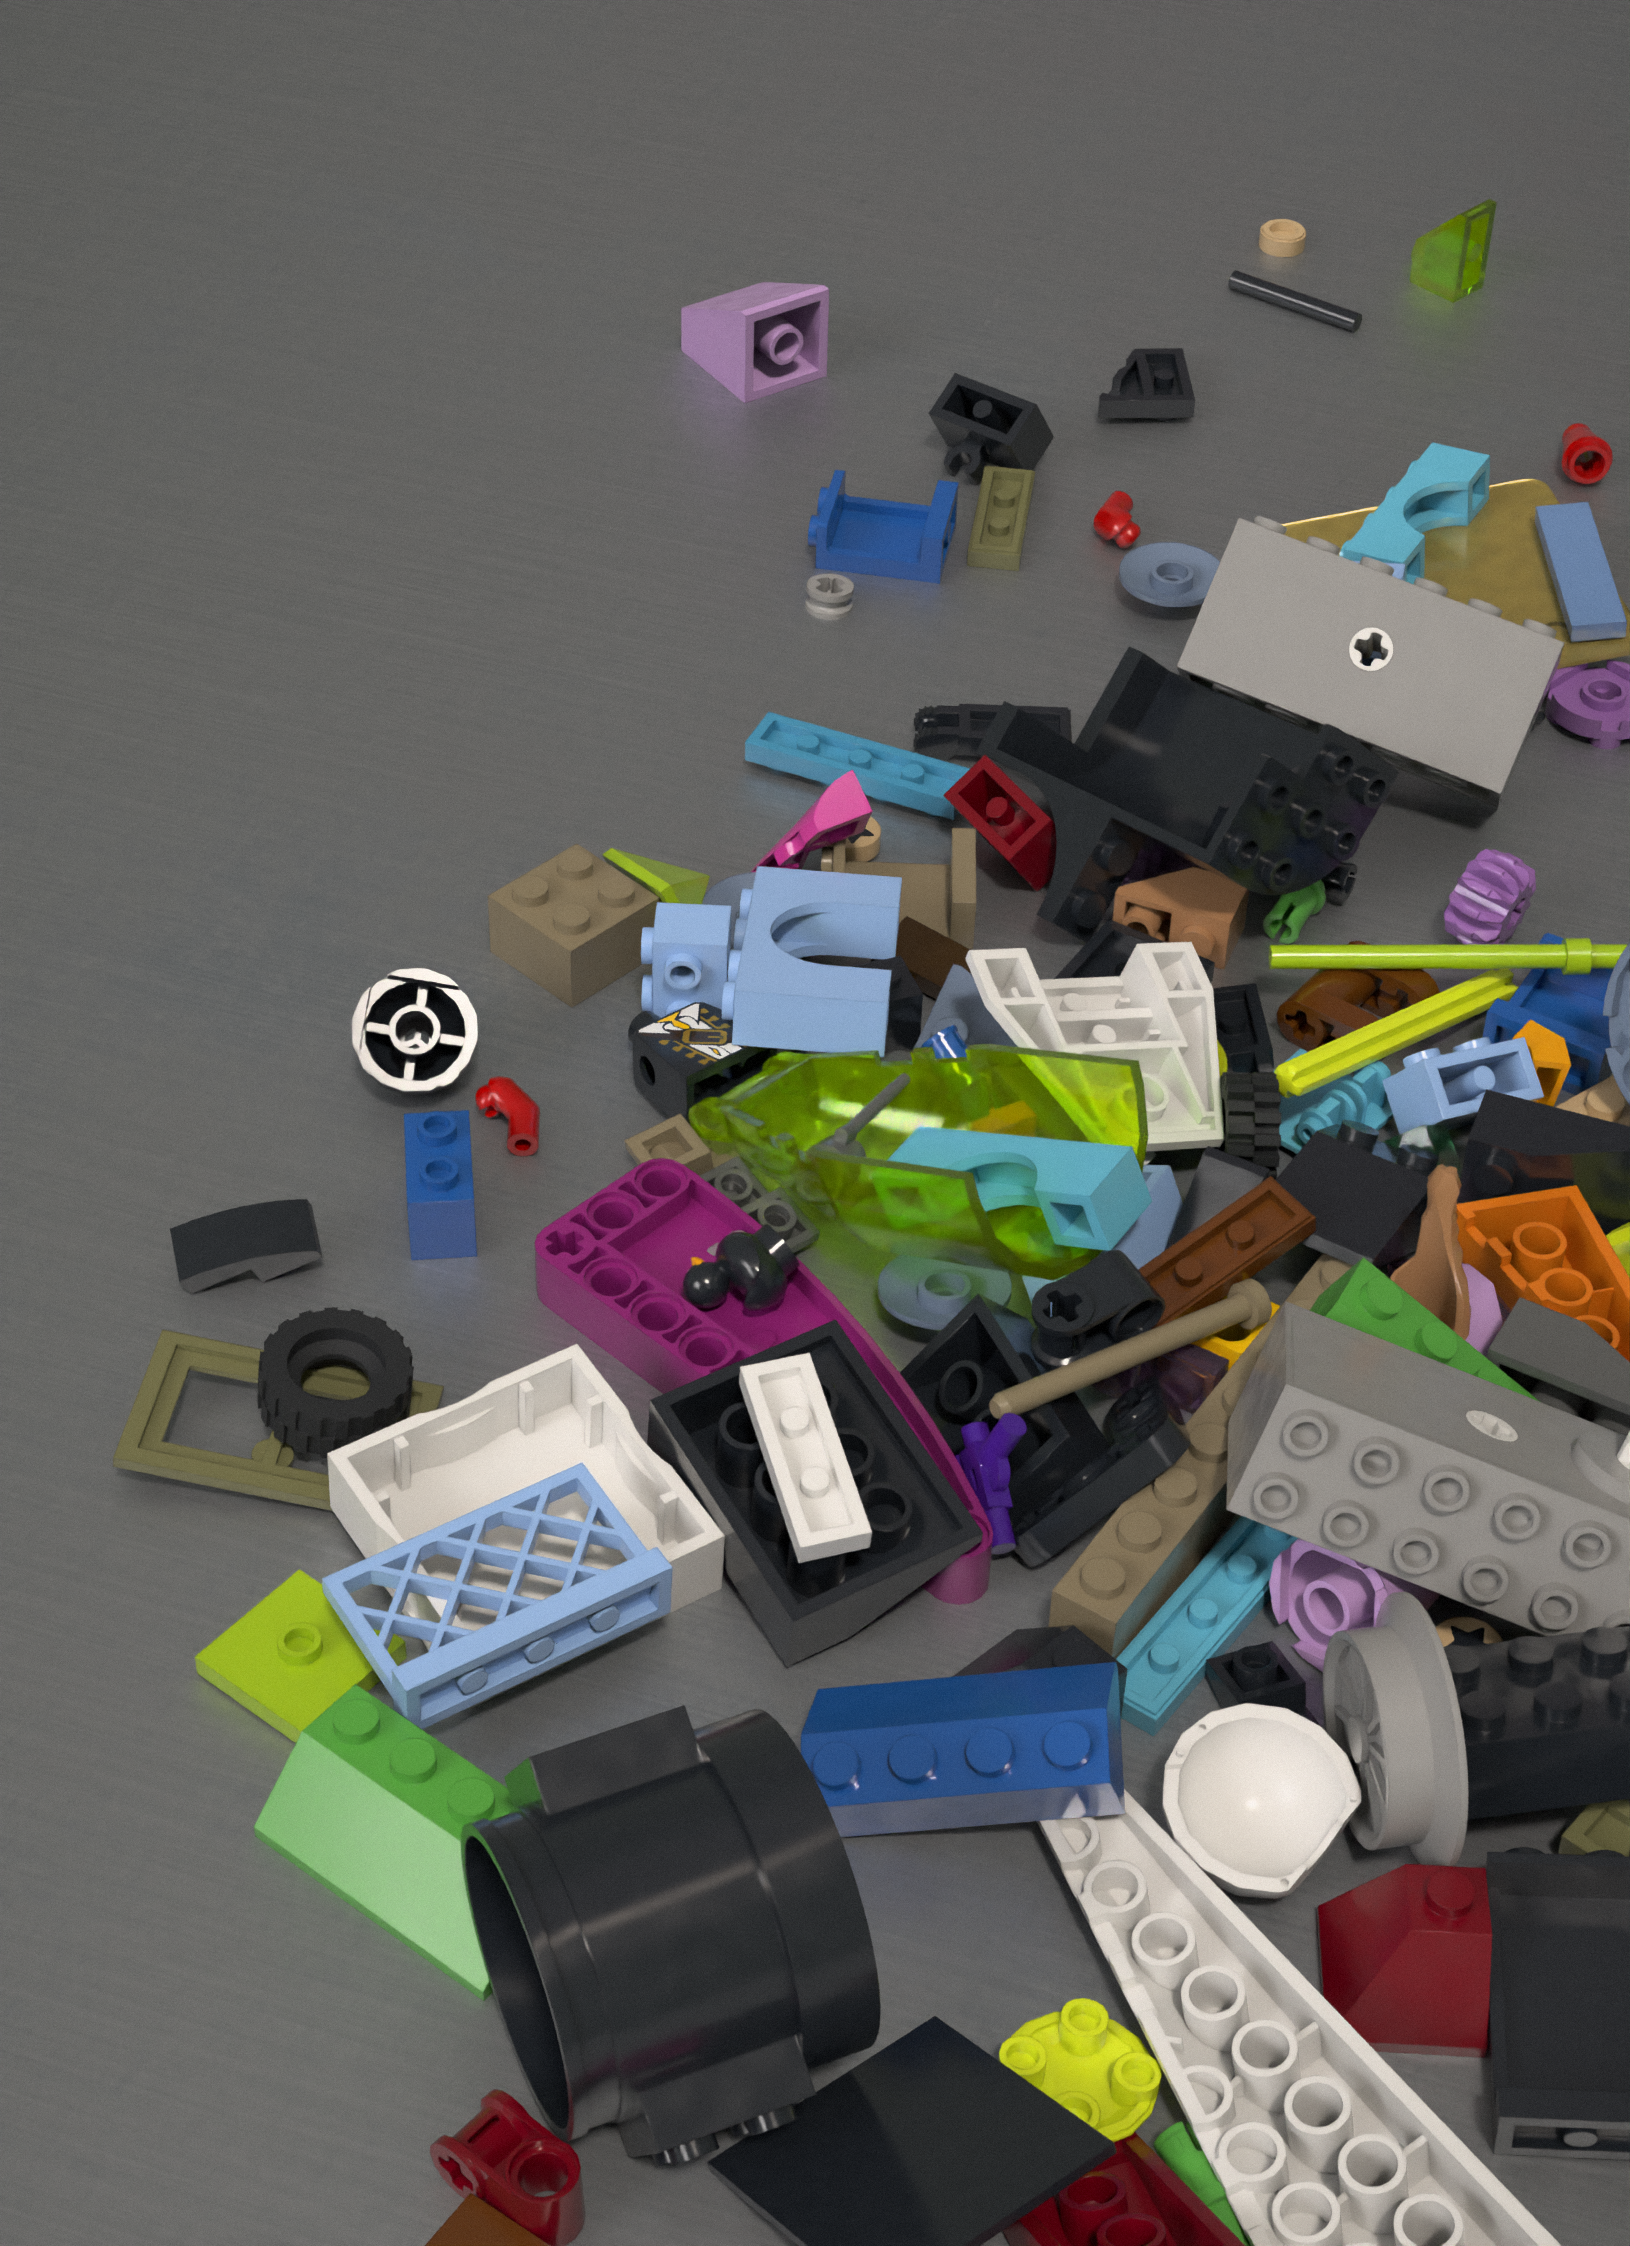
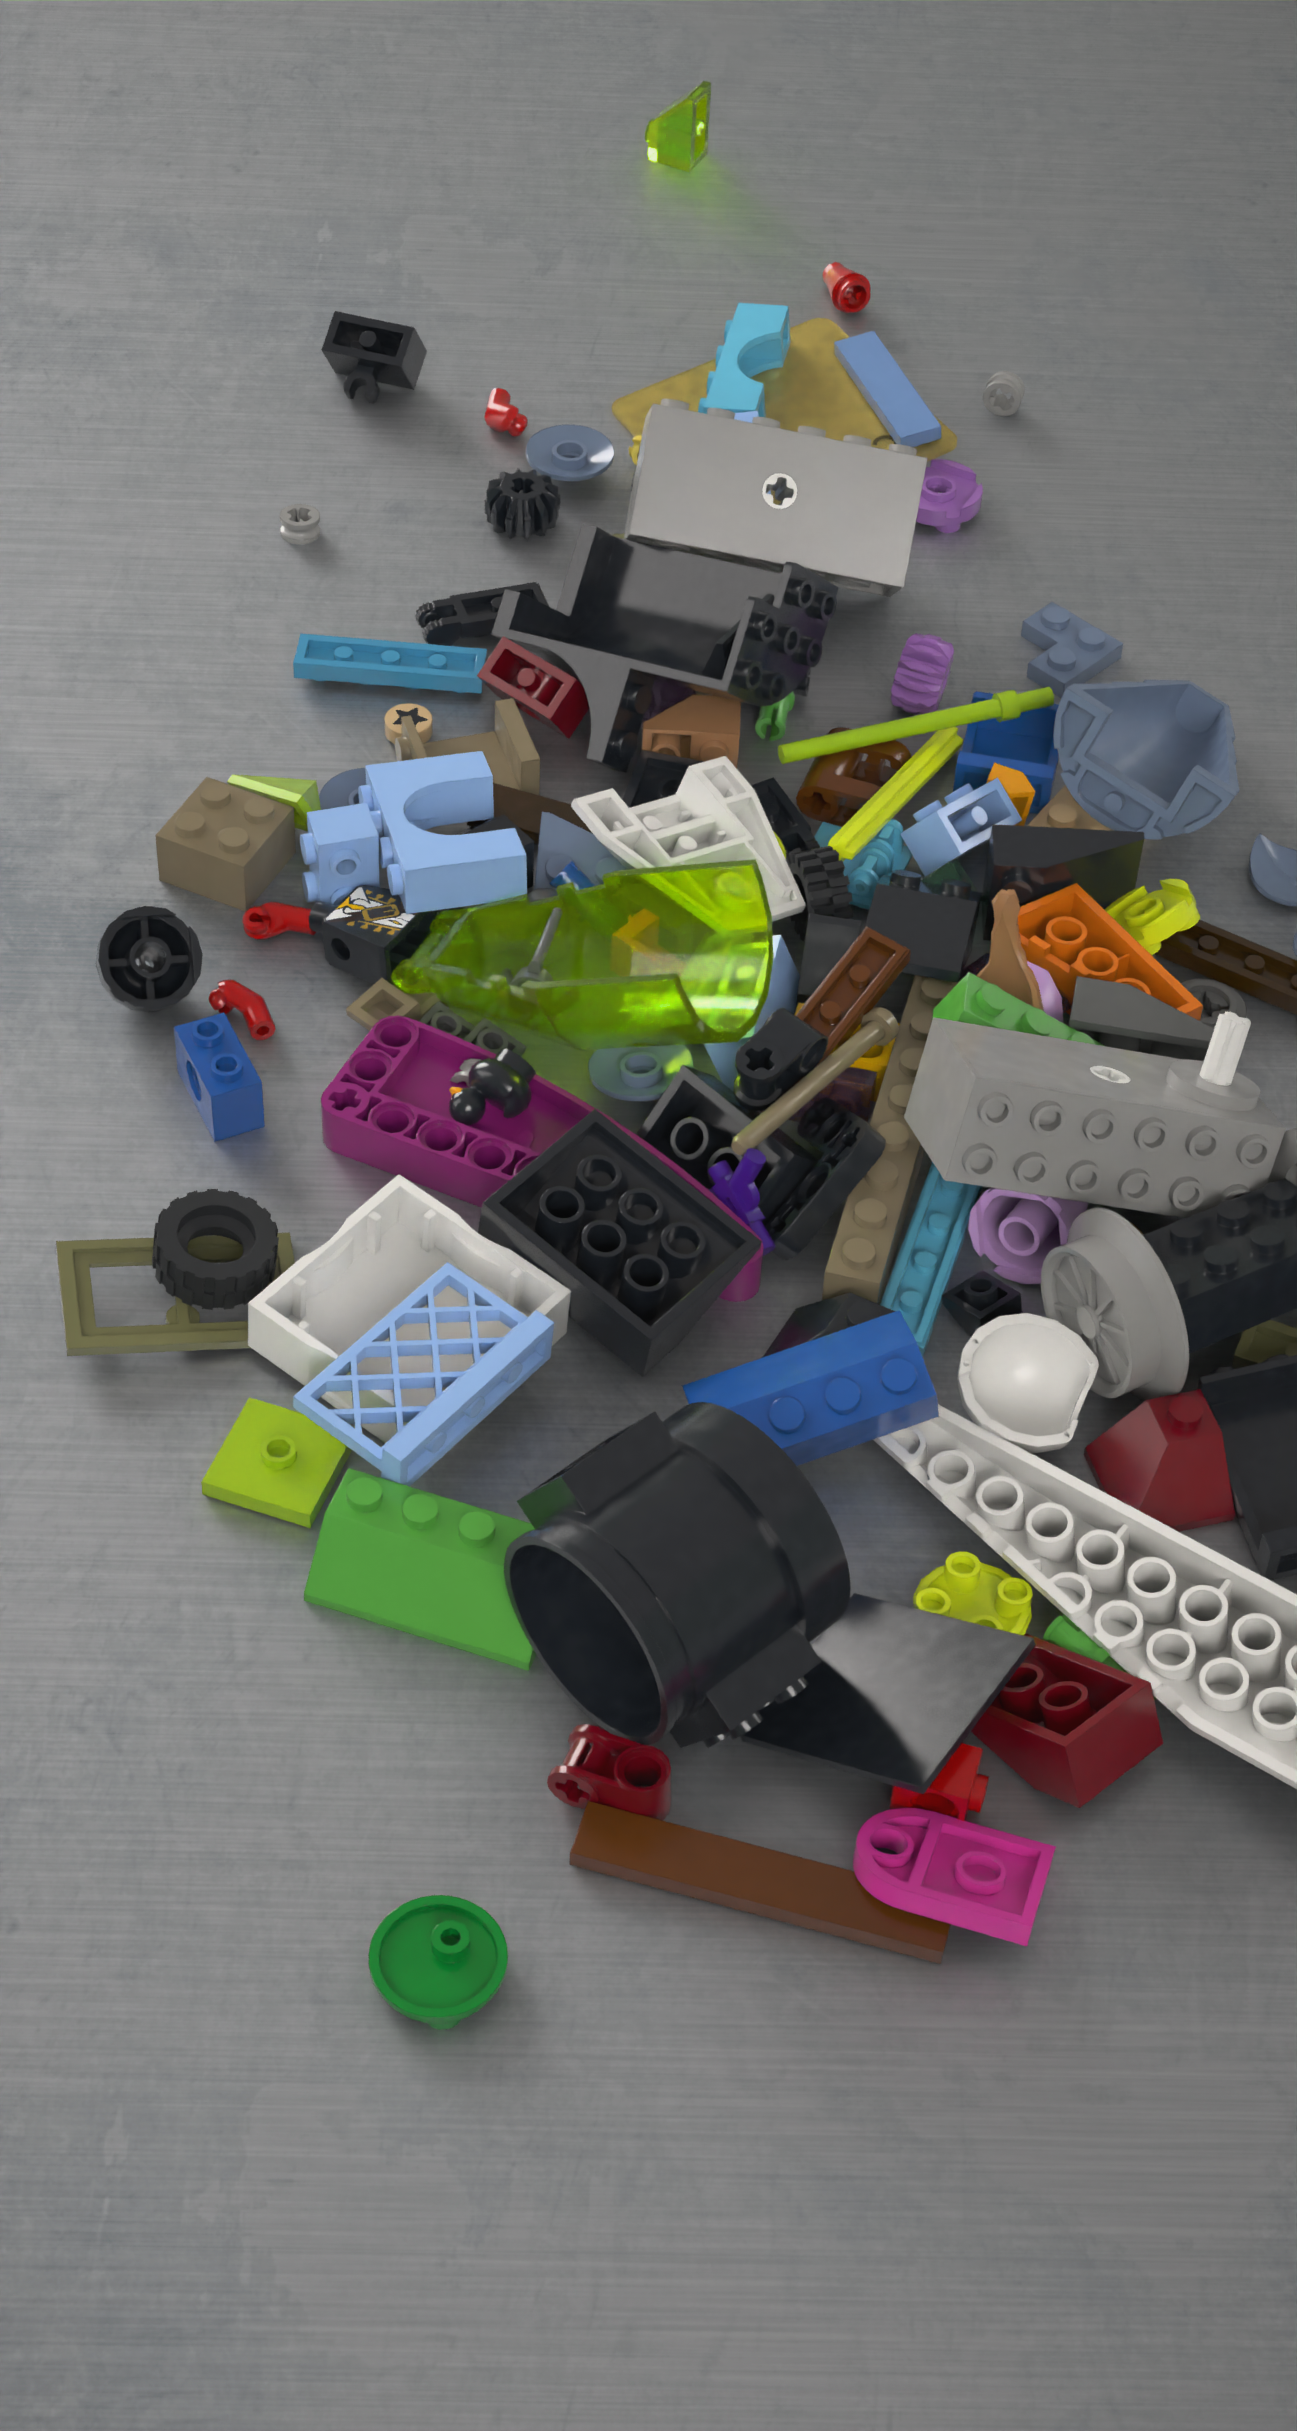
camera: 20 degrees left, 5 degrees up
black slope [170,1199,322,1294] -> none
lavender slope [681,282,829,403] -> none
white plate [739,1353,872,1563] -> none
dark pink slope [751,770,873,872] -> none
blue panel [808,470,959,584] -> none
medium azure arch [876,1126,1152,1251] -> none
olive tile [967,466,1035,571] -> none
black wing [1098,348,1195,421] -> none
black bar [1228,270,1362,332] -> none
tan tile [1258,219,1306,257] -> none
none -> red arm [242,901,316,940]
none -> black gear [484,468,560,540]

